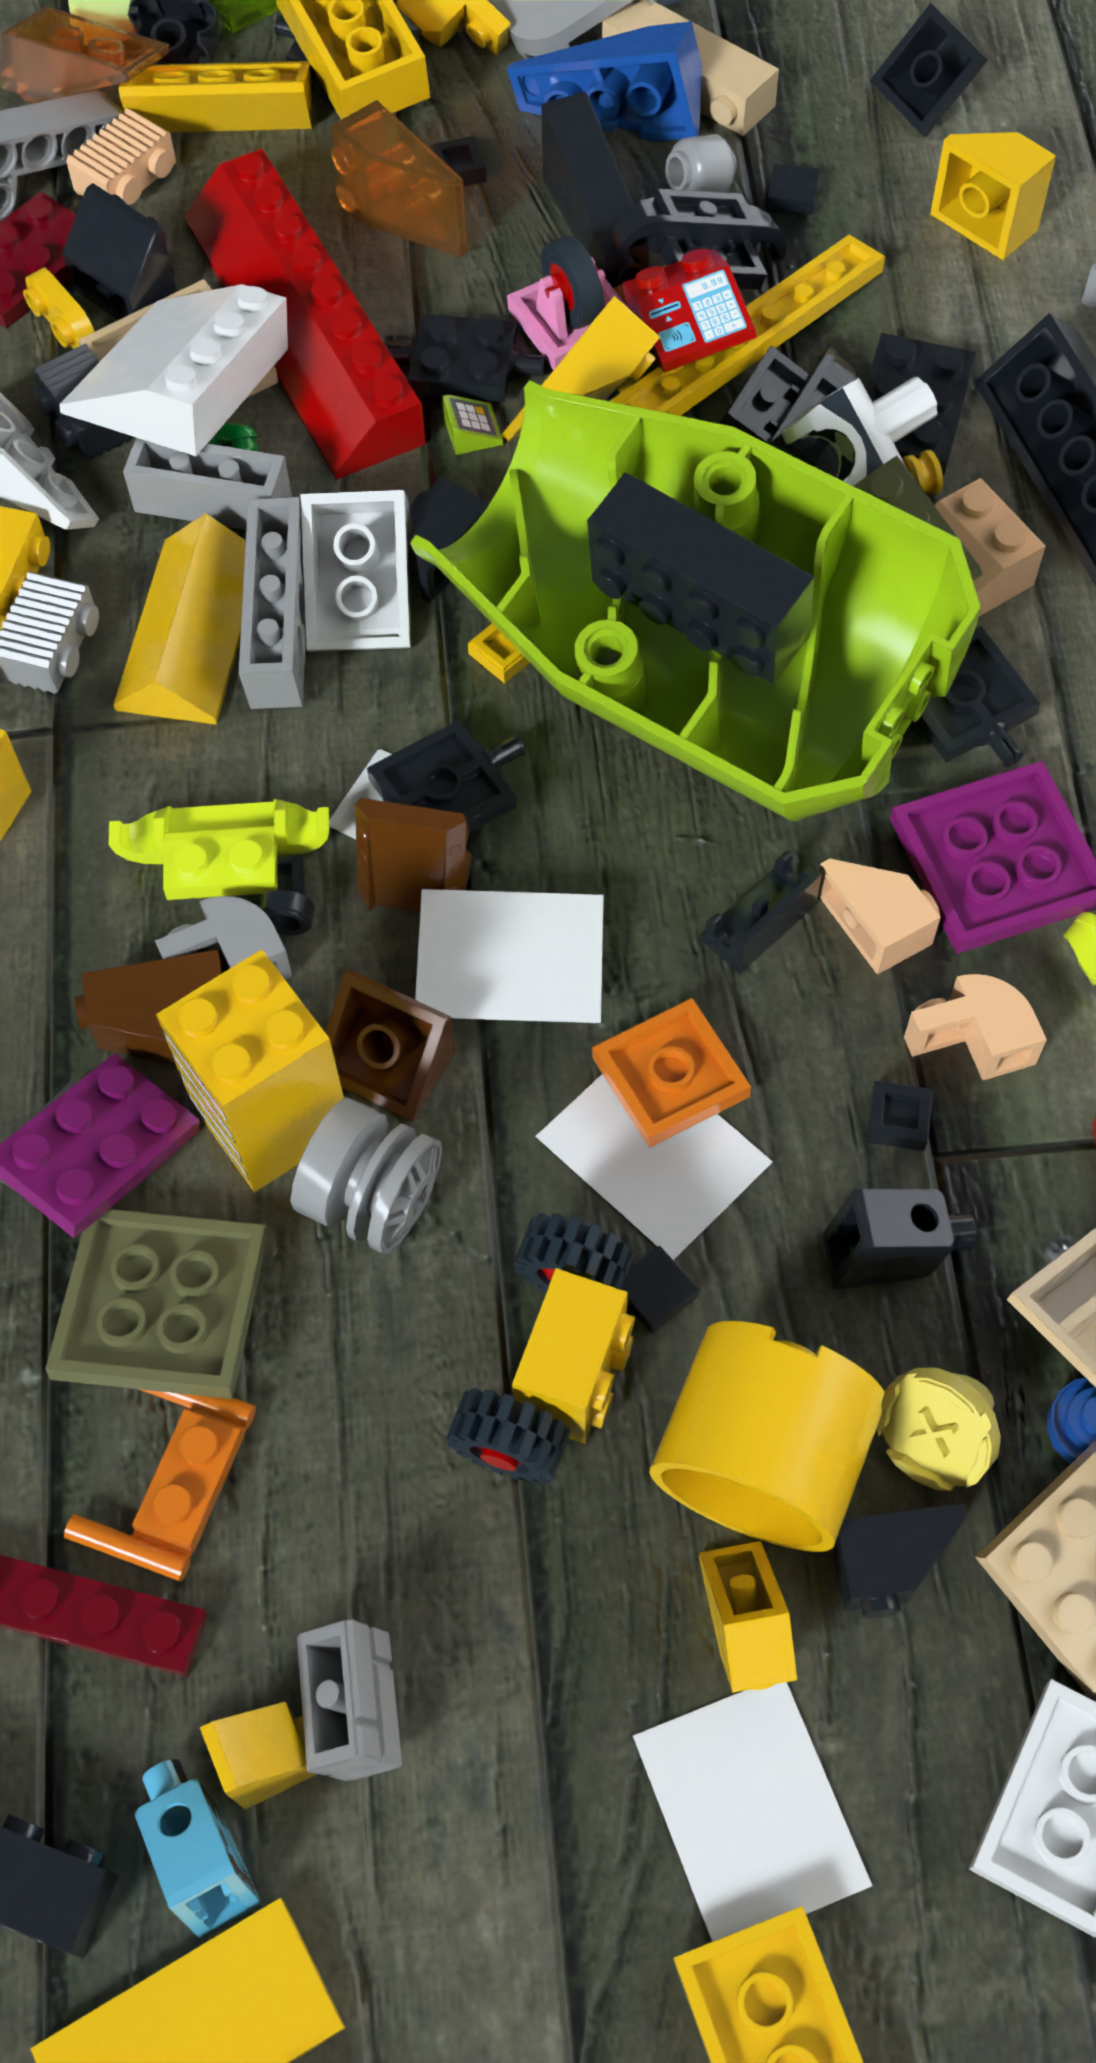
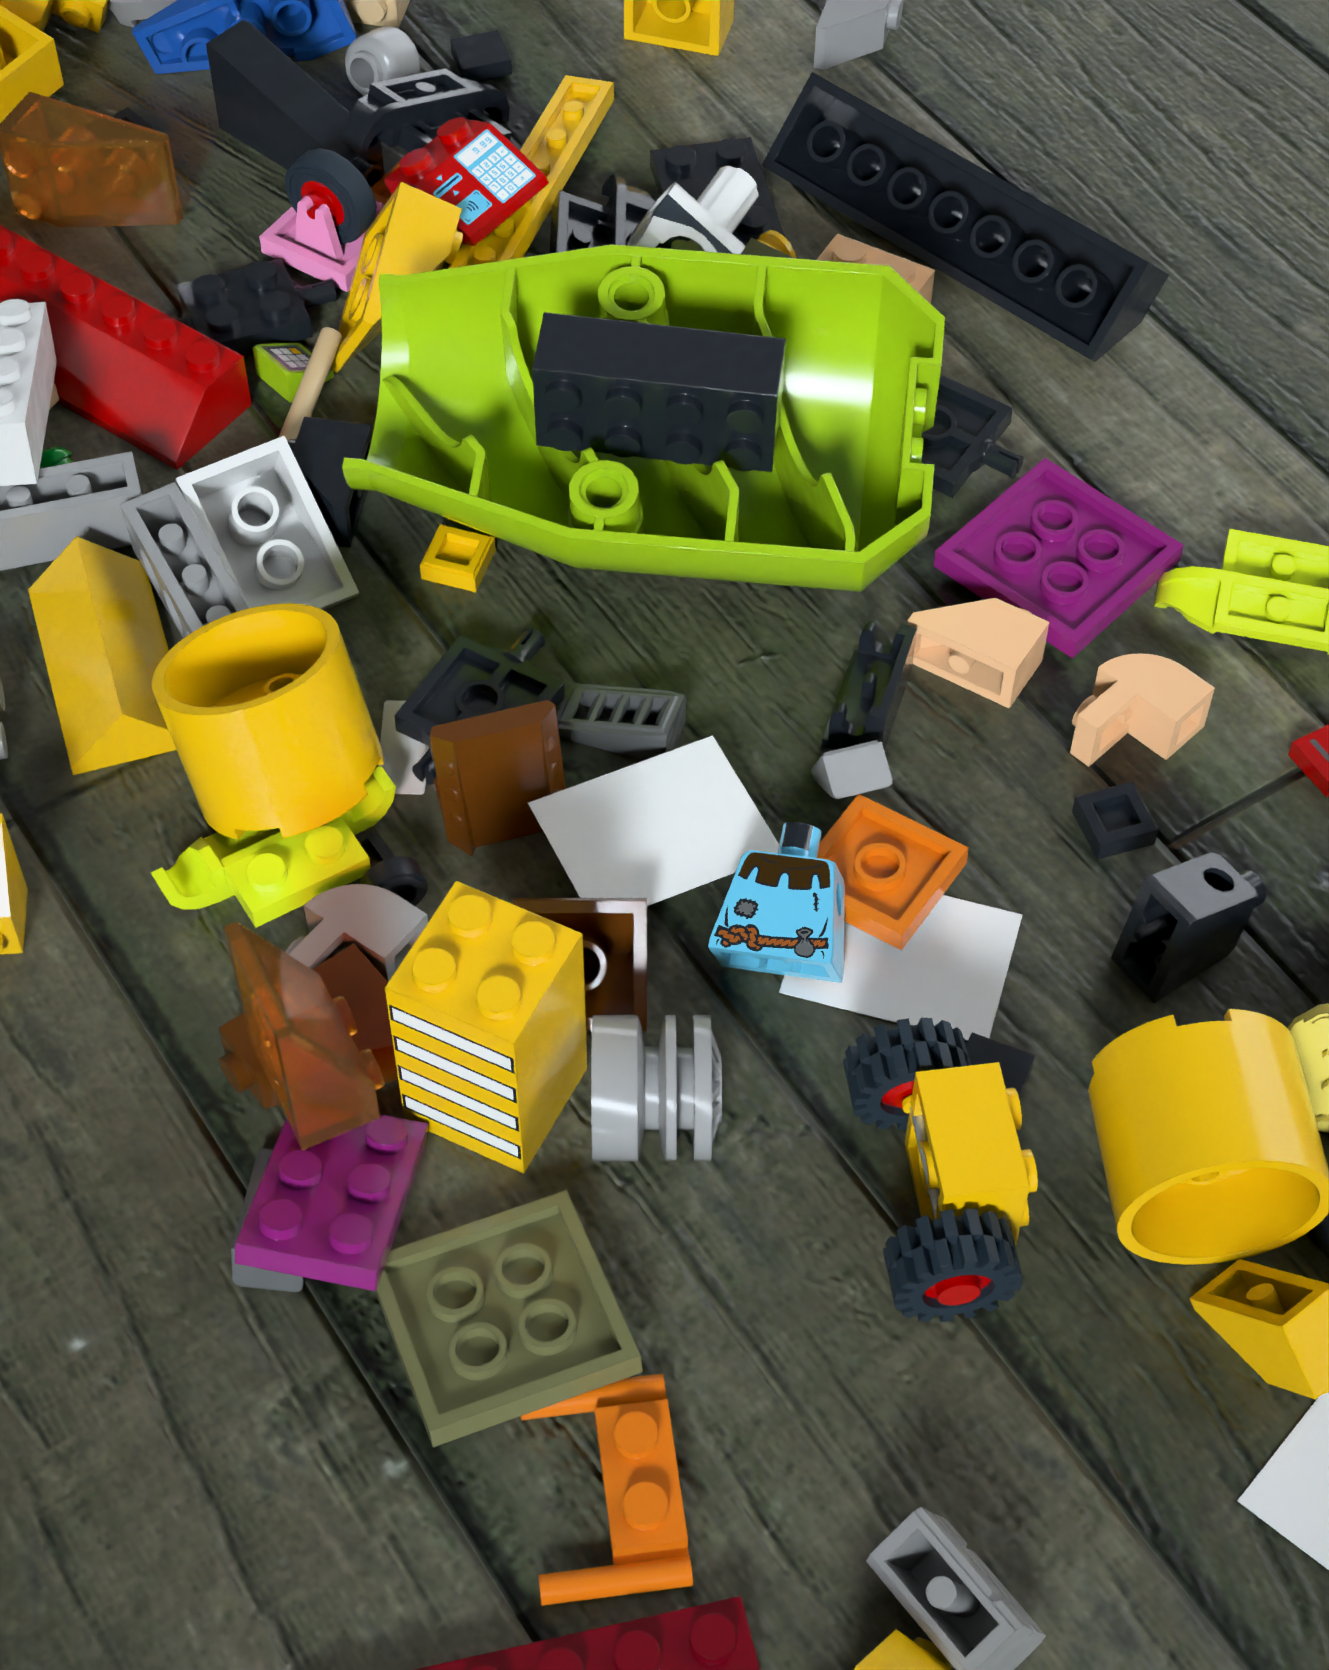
camera: 30 degrees left, 10 degrees down
none -> yellow brick [151,603,384,839]
none -> clear orange slope [223,922,385,1150]
none -> tan bar [278,327,342,442]
none -> dark grey slope [556,683,686,761]
none -> medium azure torso [708,822,845,983]
none -> light grey slope [811,740,893,799]

